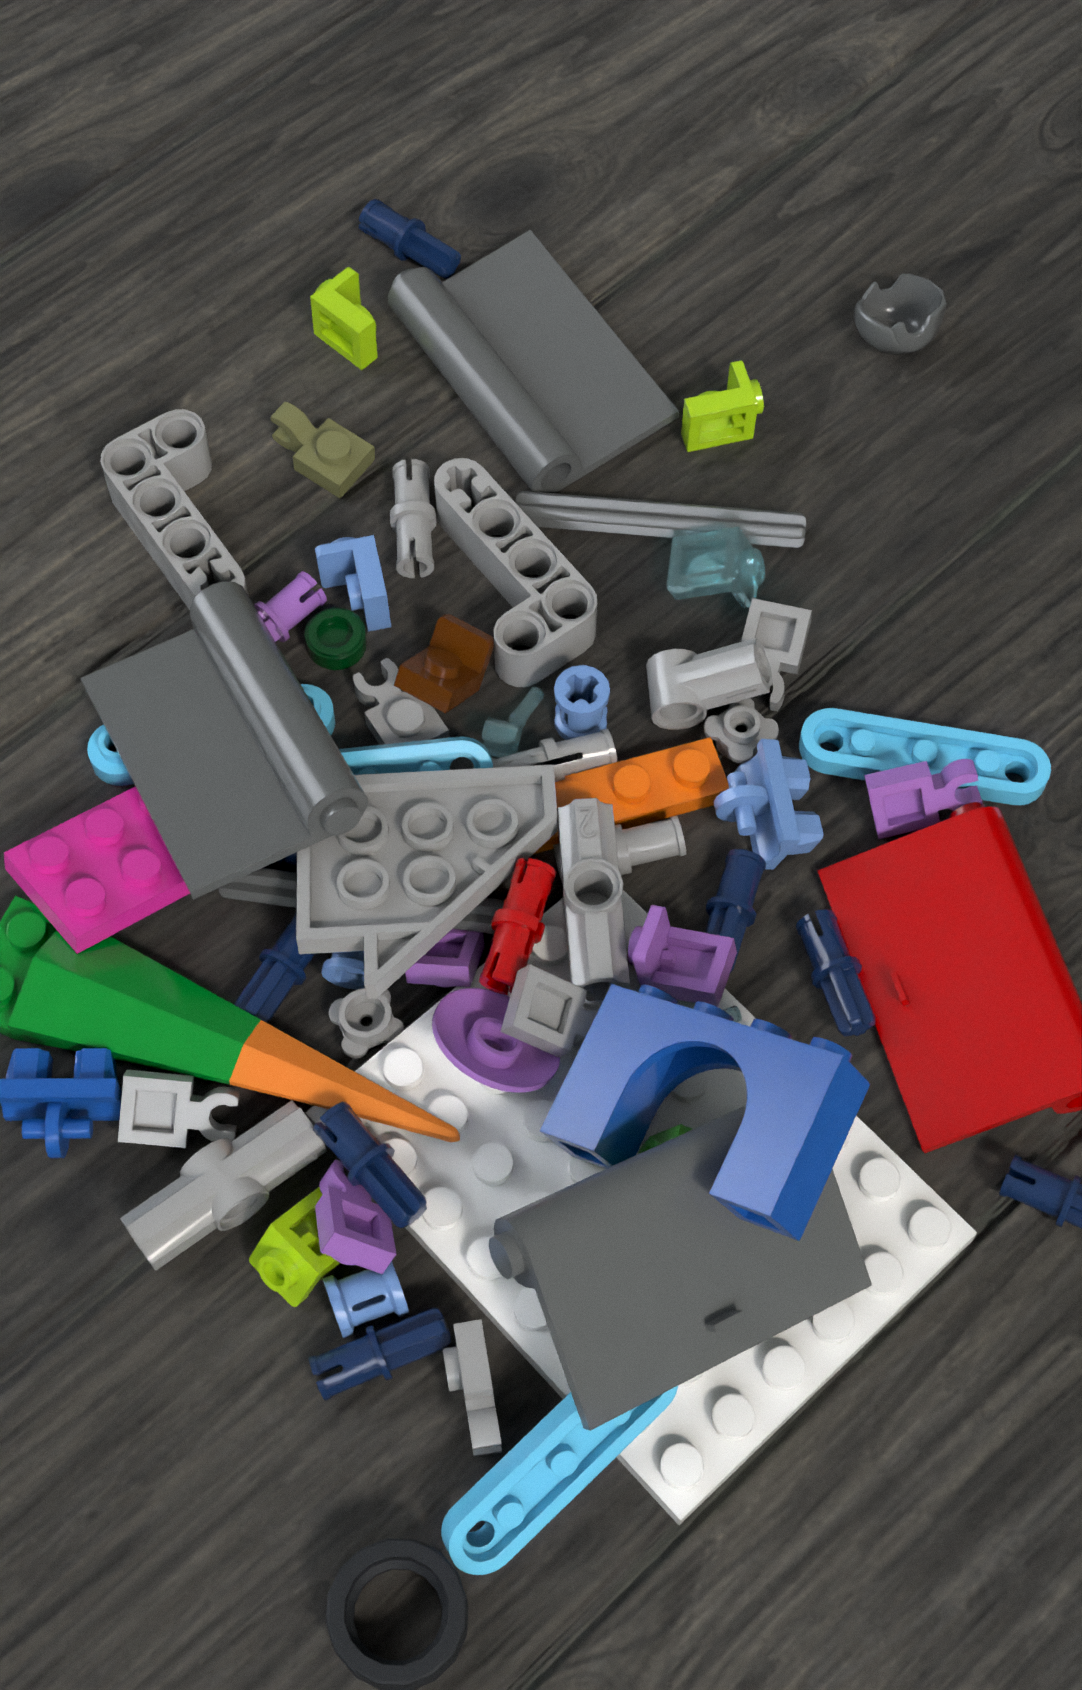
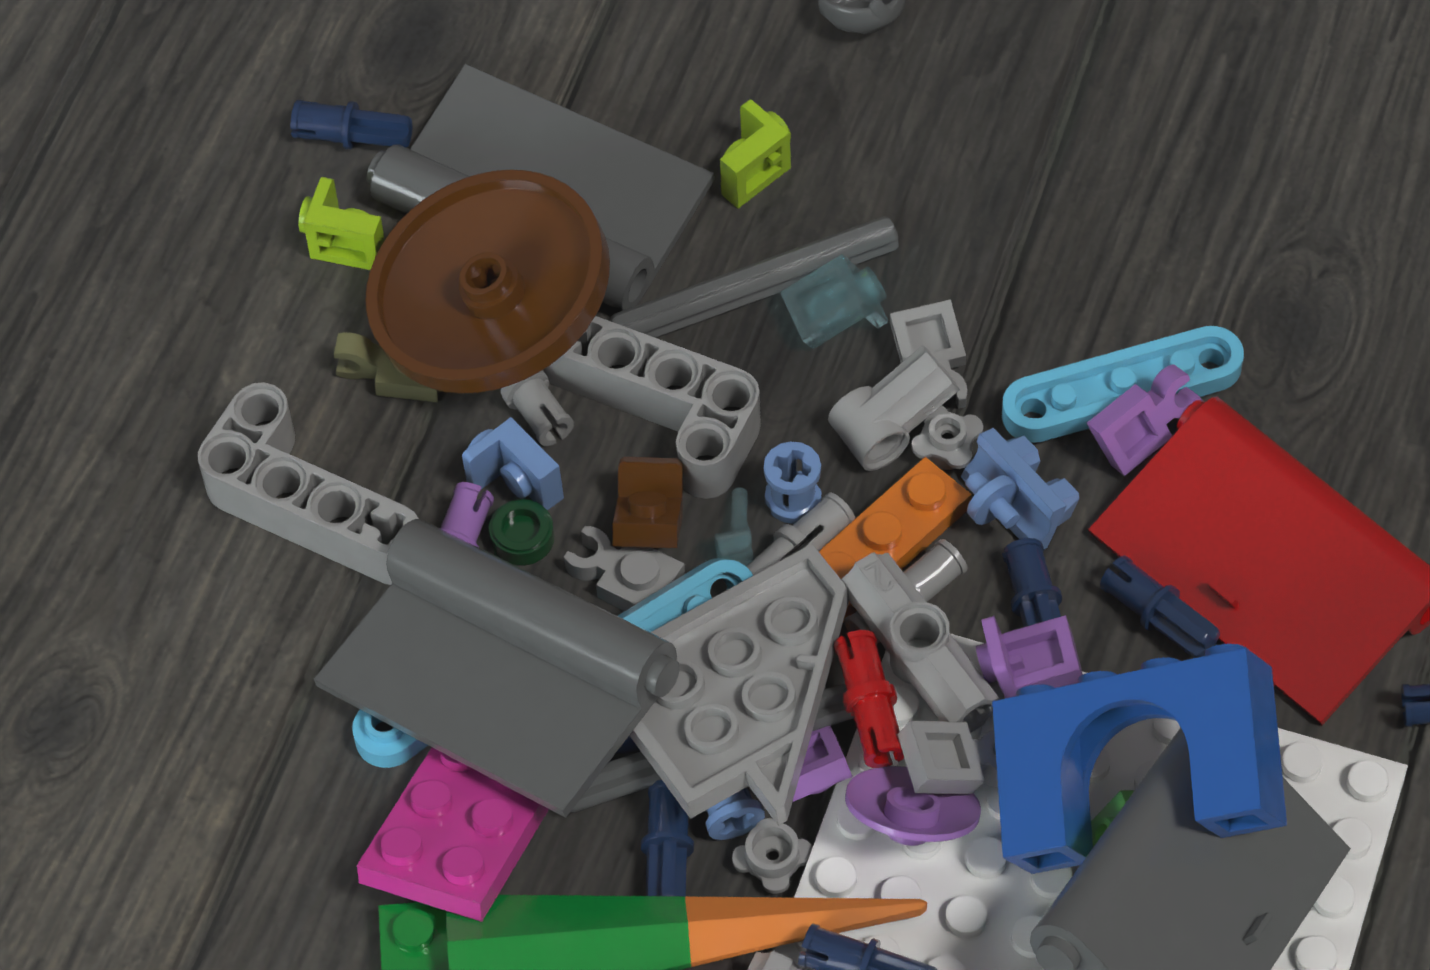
camera: 25 degrees left, 5 degrees down
none -> reddish brown dish [366,170,610,393]

